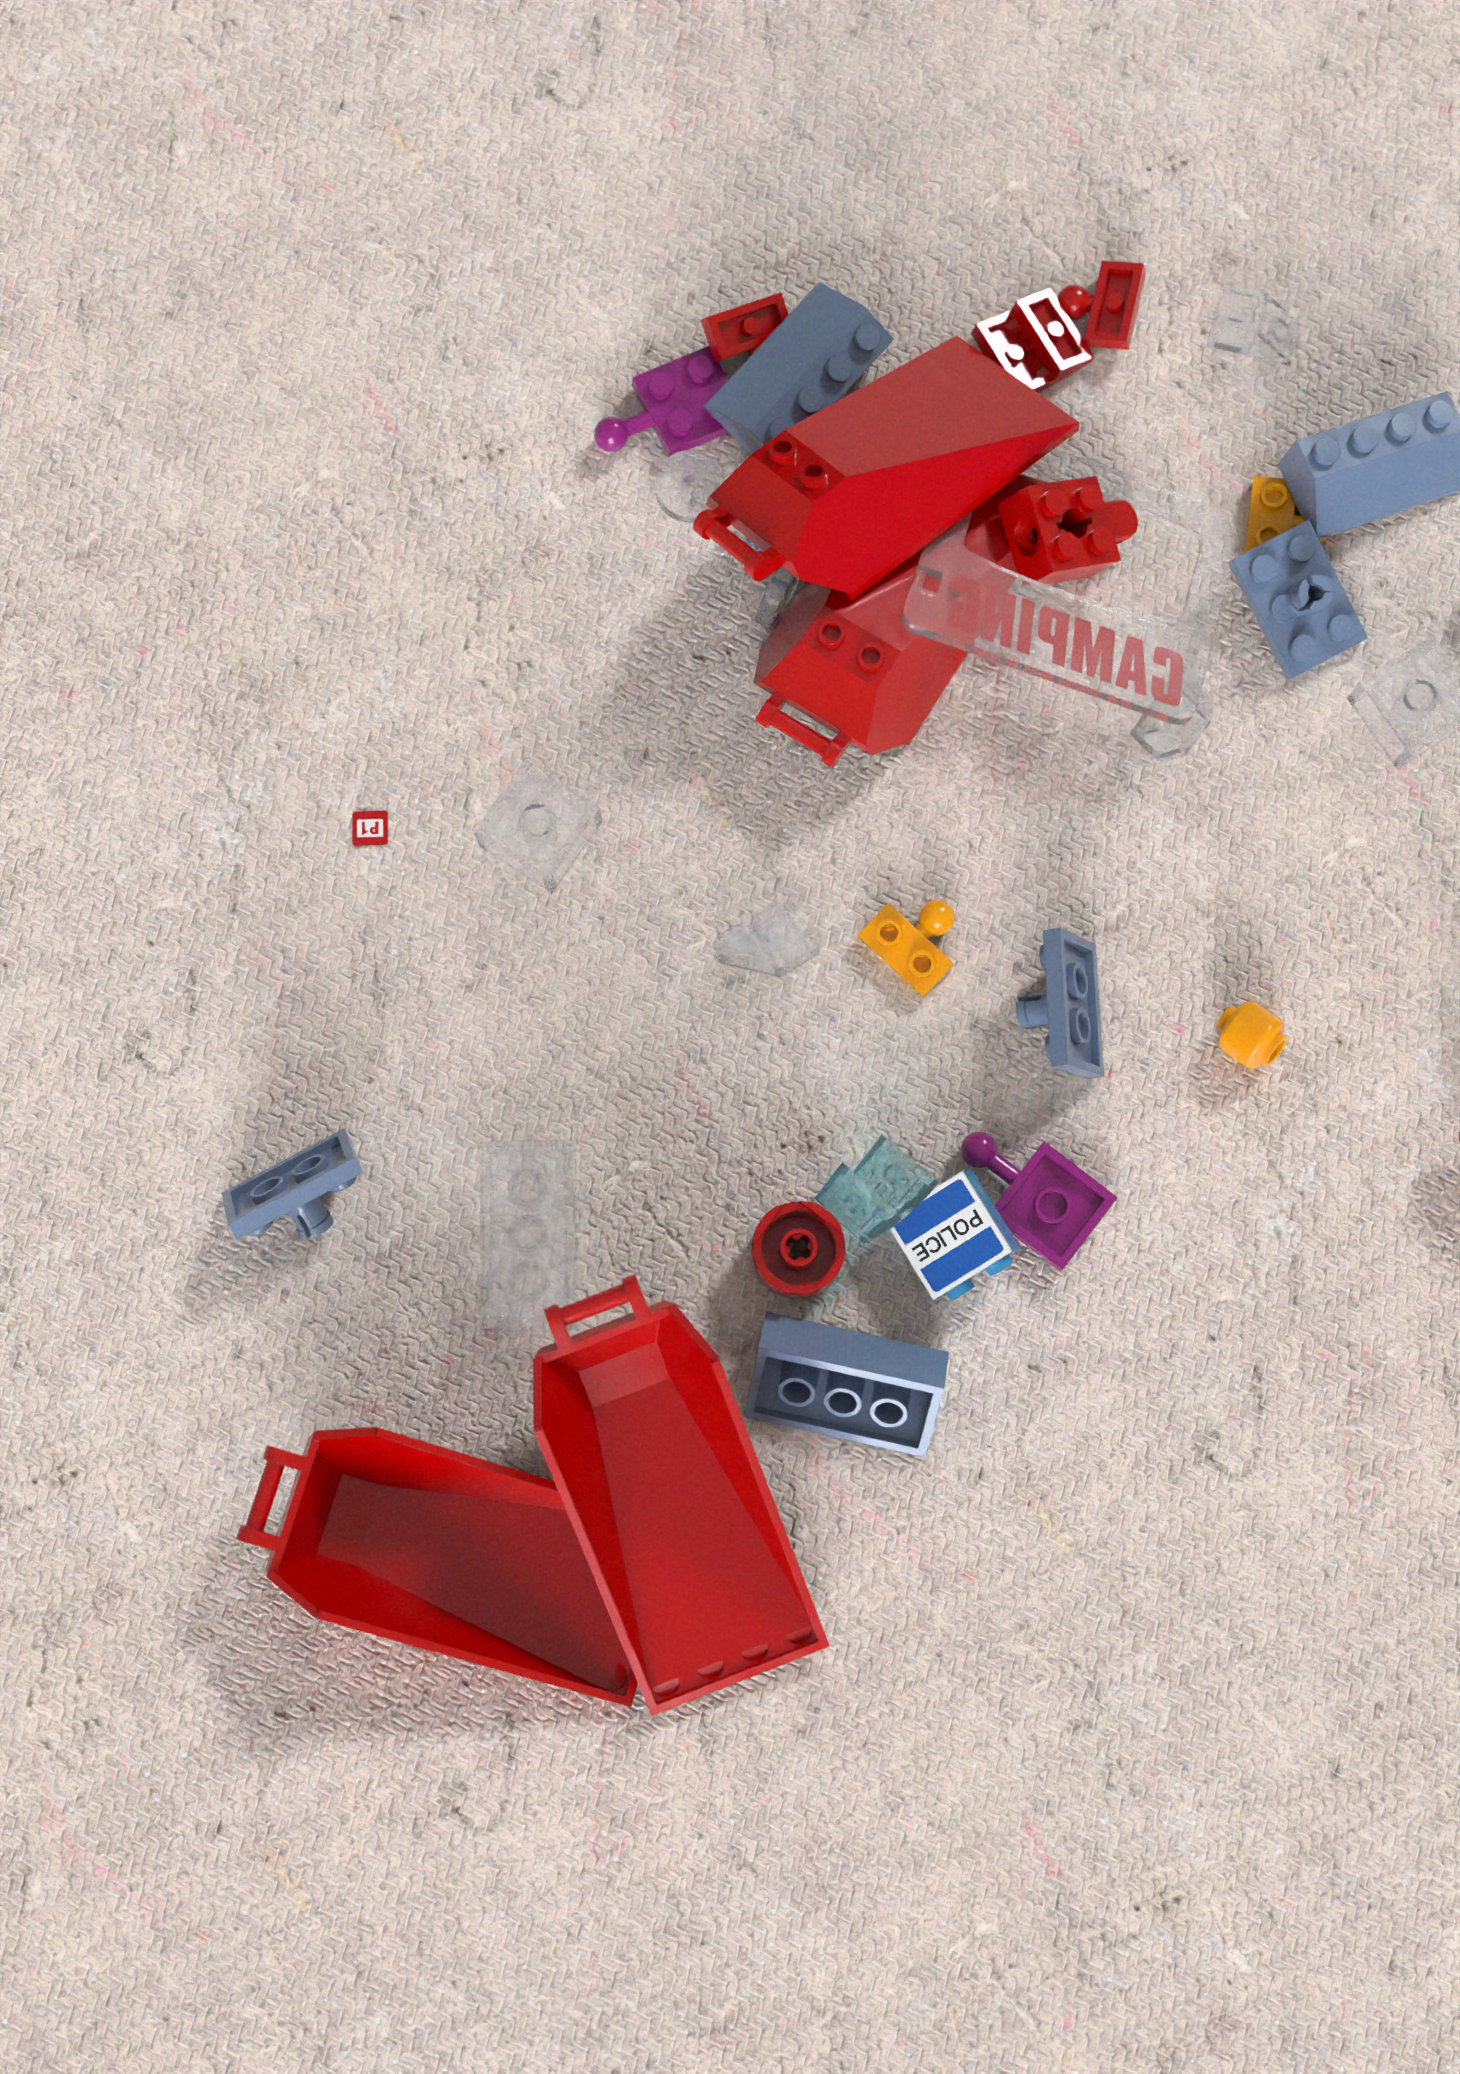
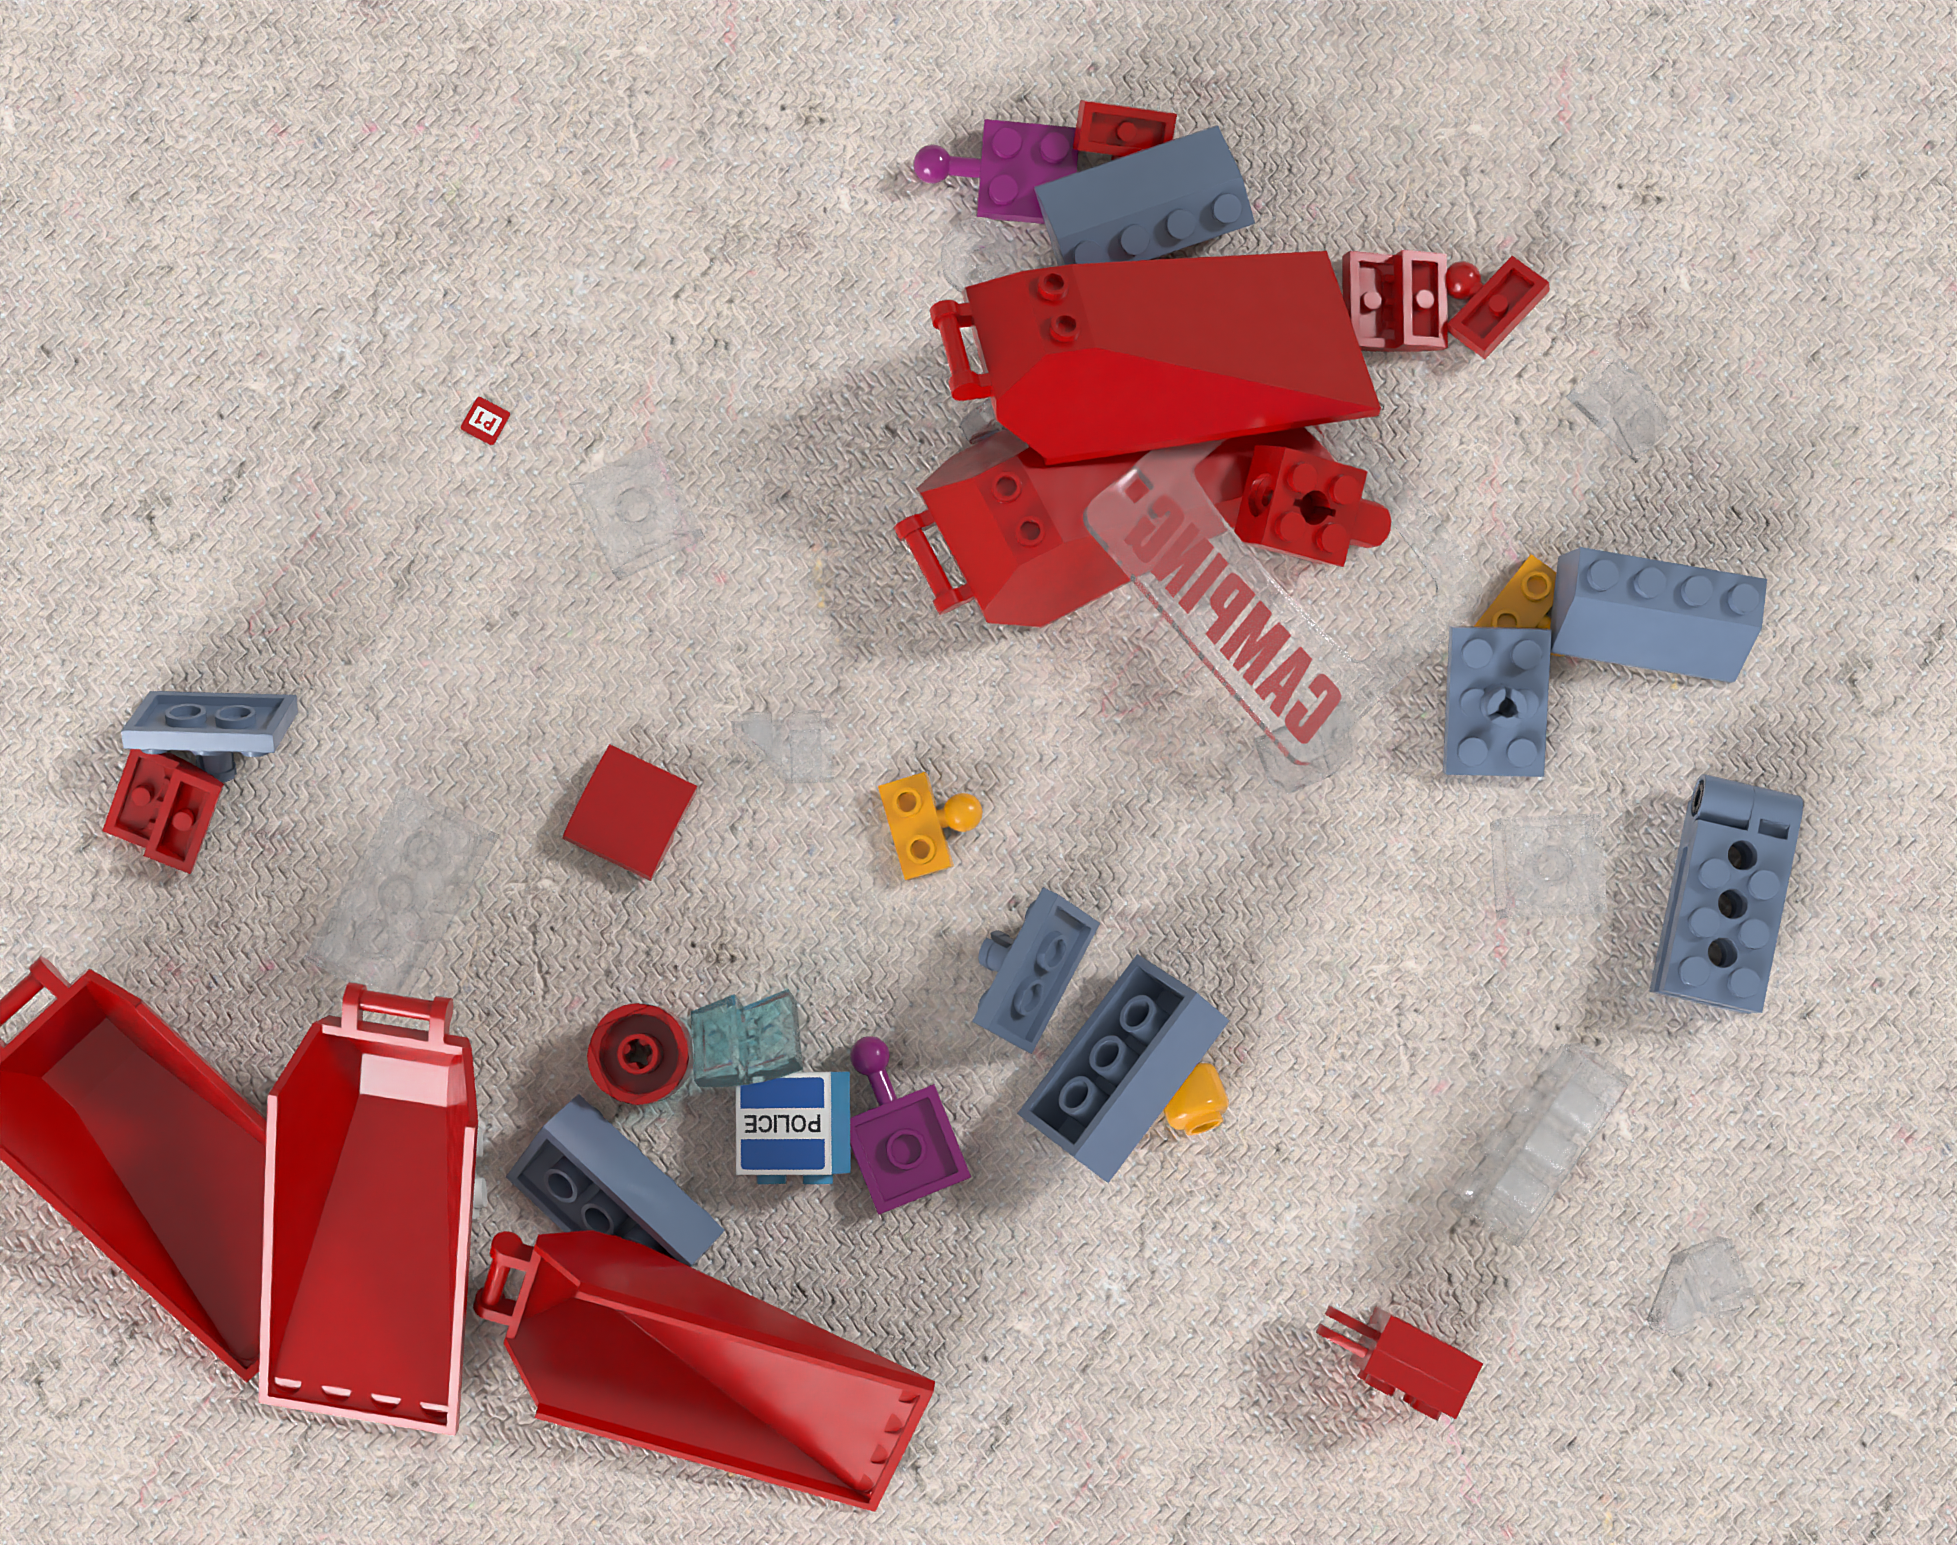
camera: 30 degrees right, 5 degrees up
none -> red slope [102,749,224,874]
none -> red windscreen [473,1230,935,1512]
none -> red slope [562,744,698,881]
none -> sand blue brick [1017,954,1230,1183]

